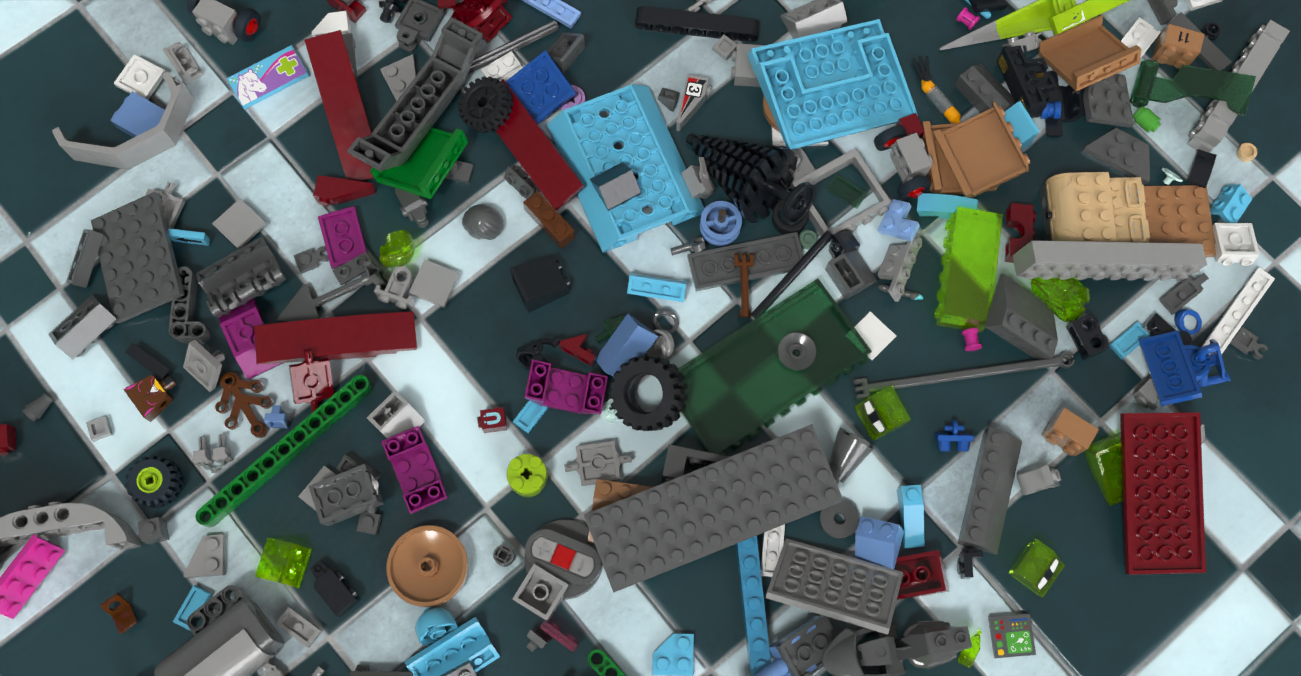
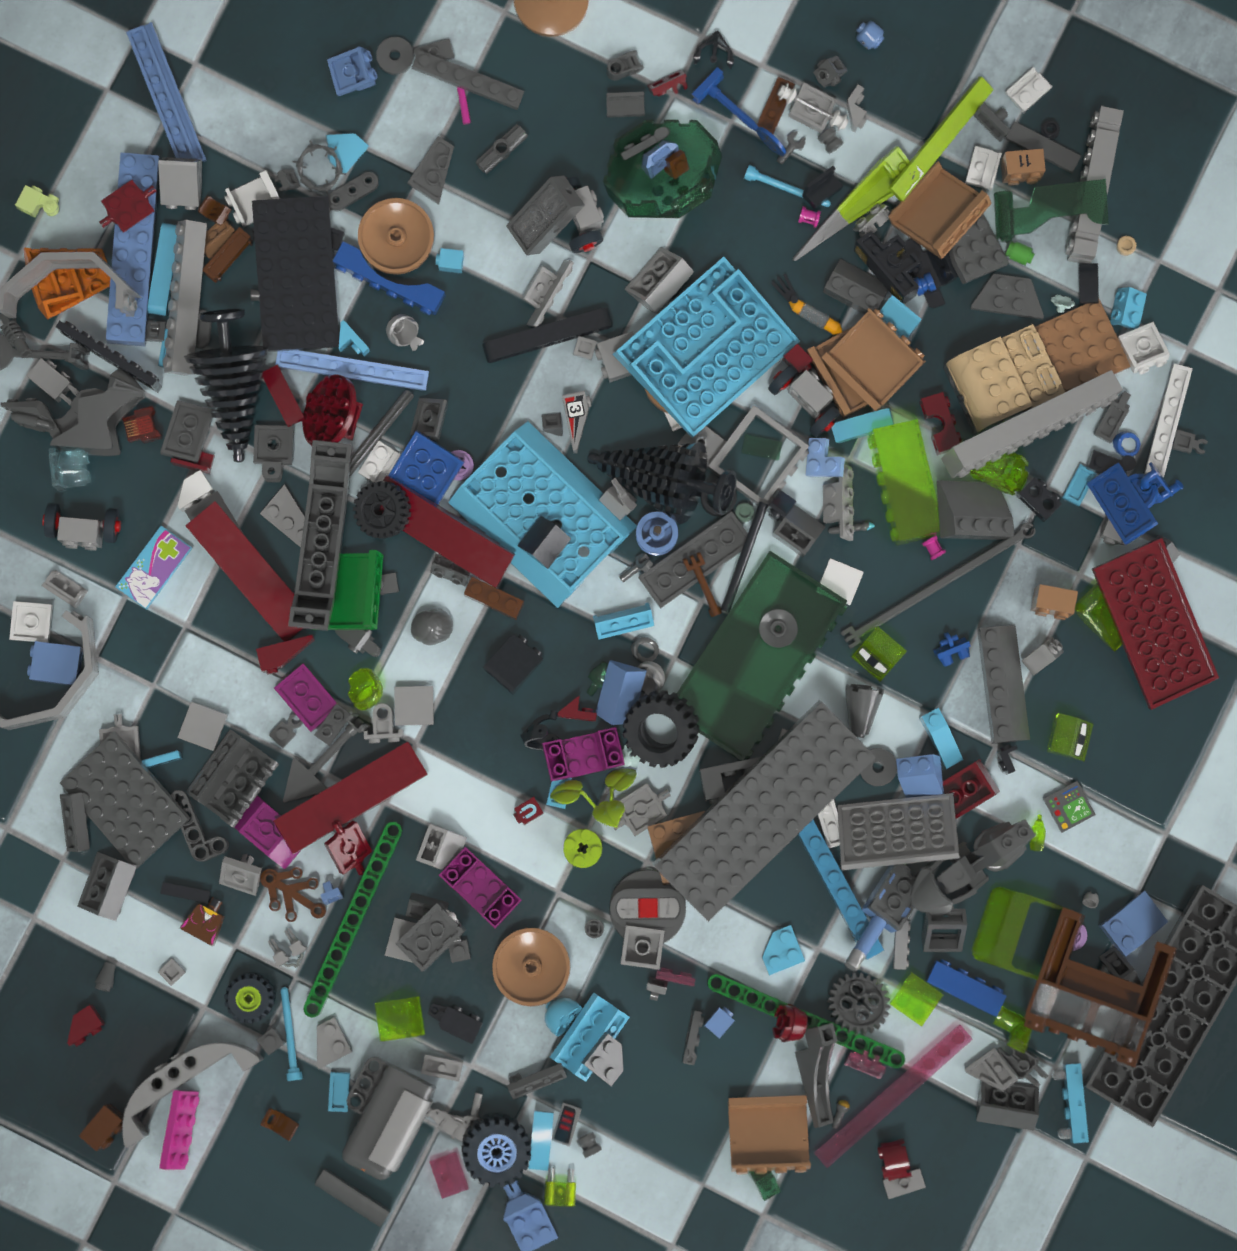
camera: 25 degrees left, 10 degrees up
none -> medium azure piece [281,987,303,1081]
none -> lime plant [550,769,637,828]

